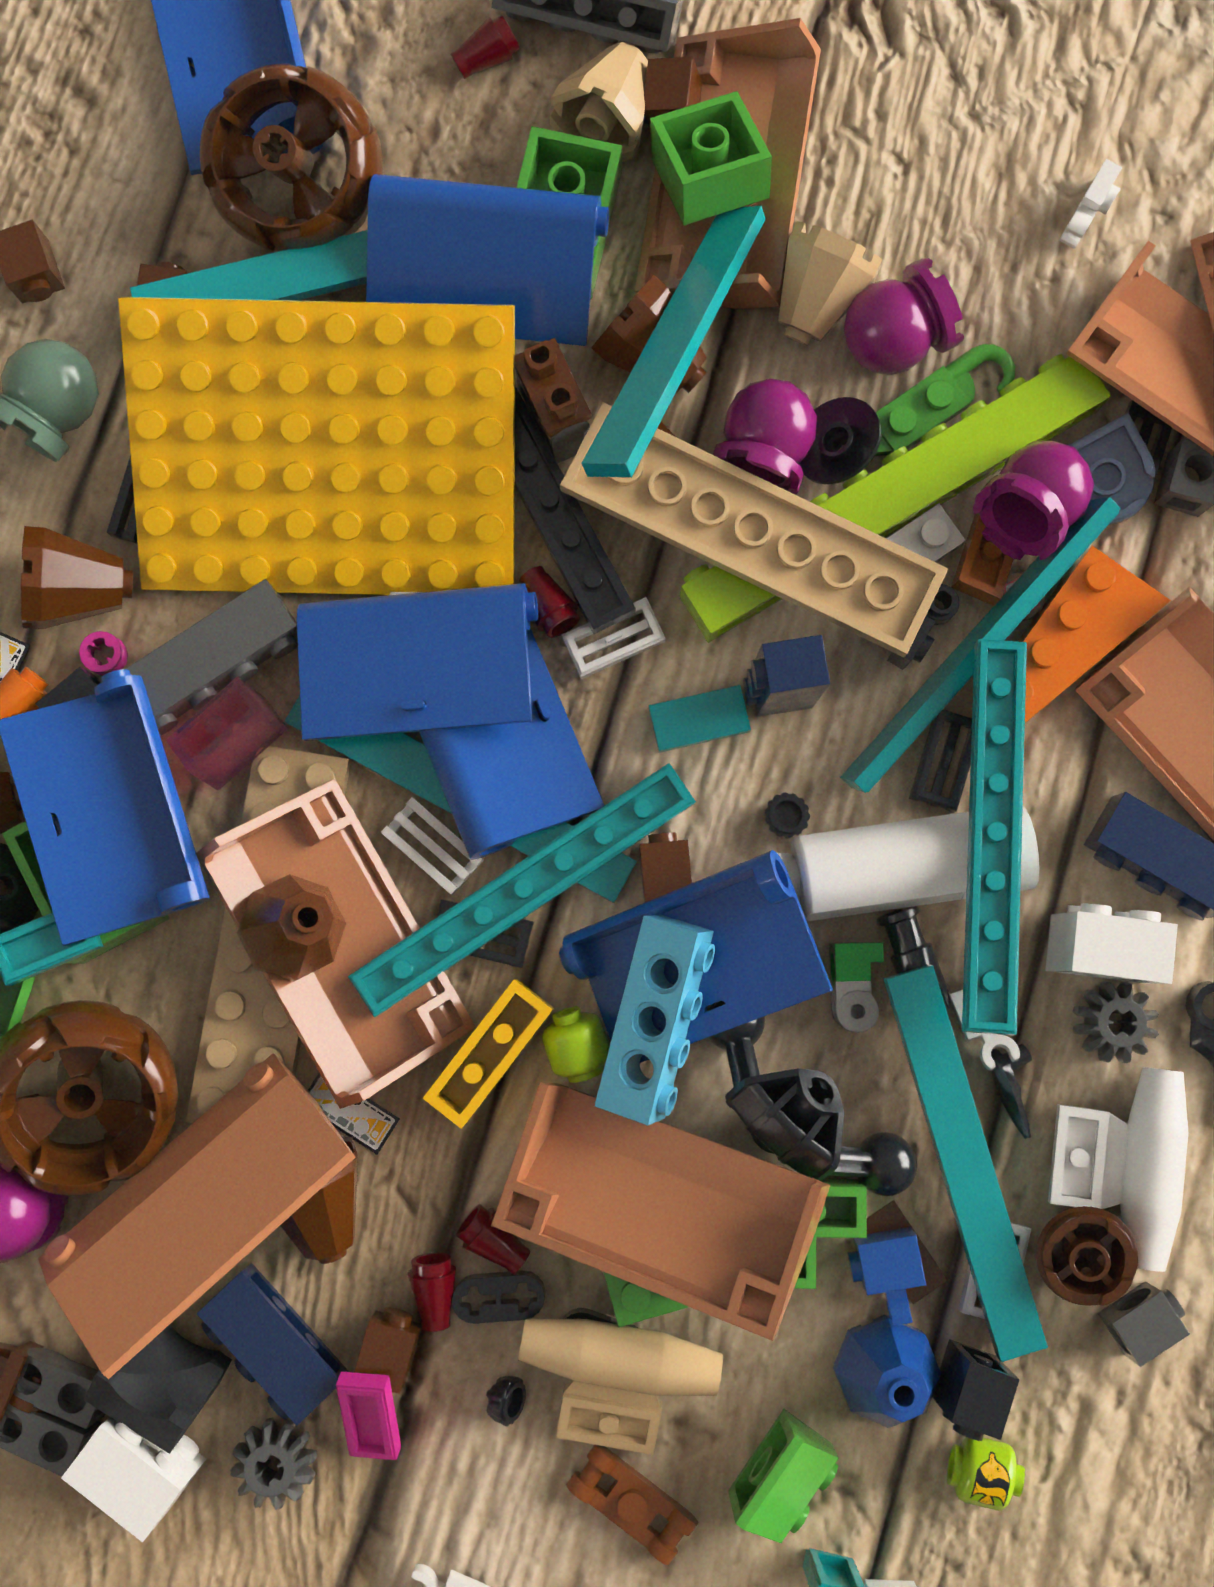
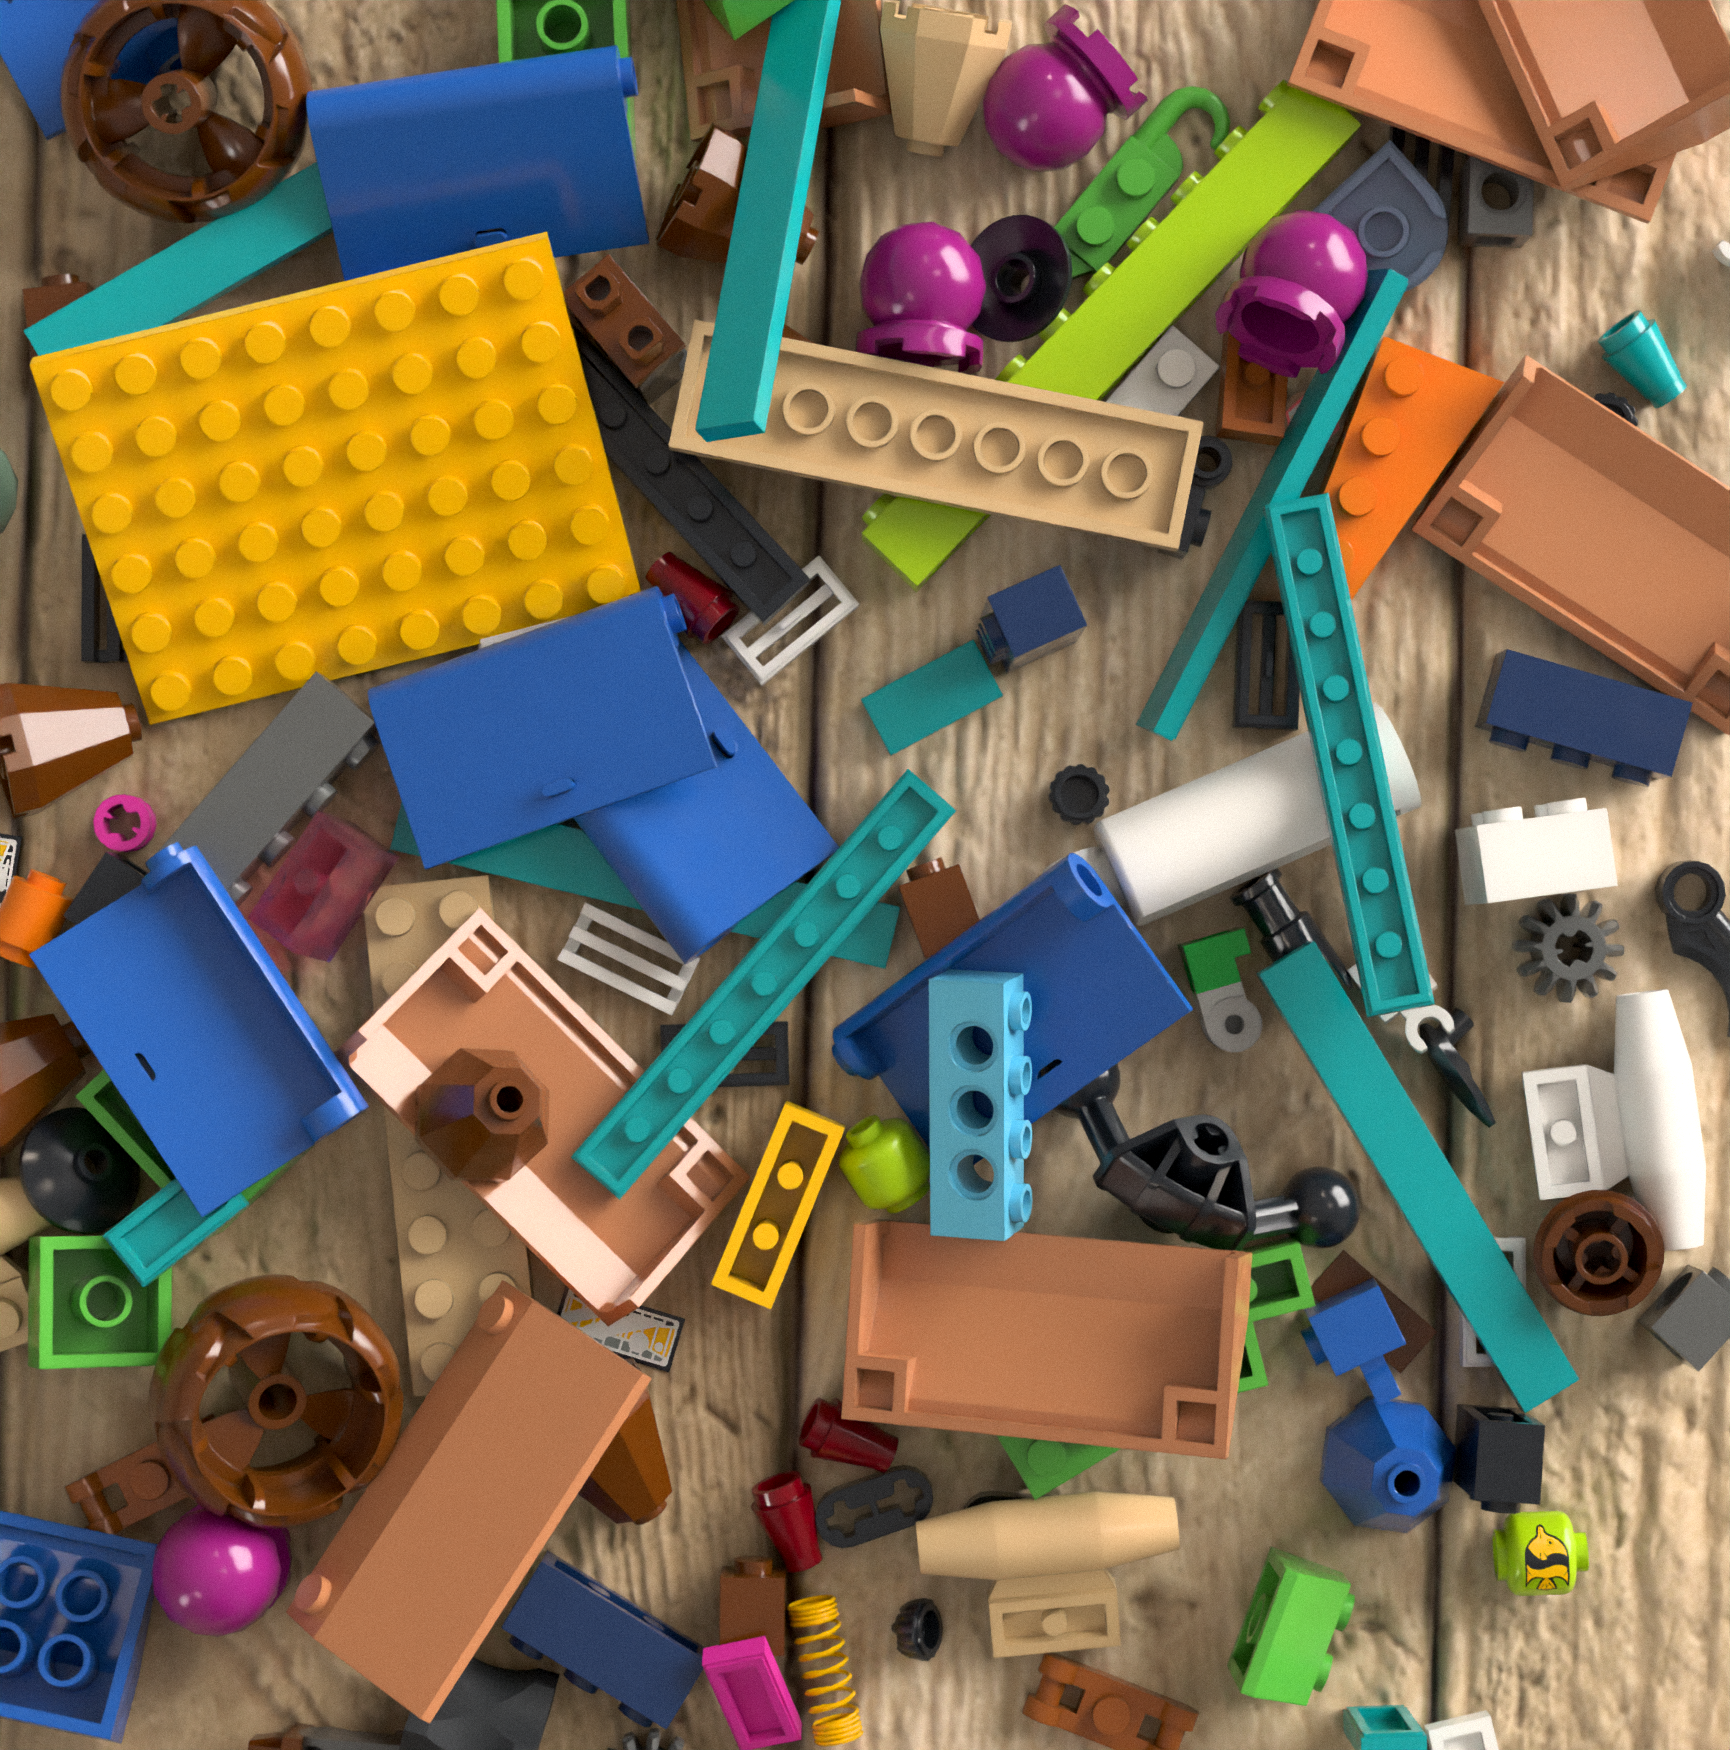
camera: 15 degrees left, 5 degrees up
none -> yellow piece [787,1595,864,1747]

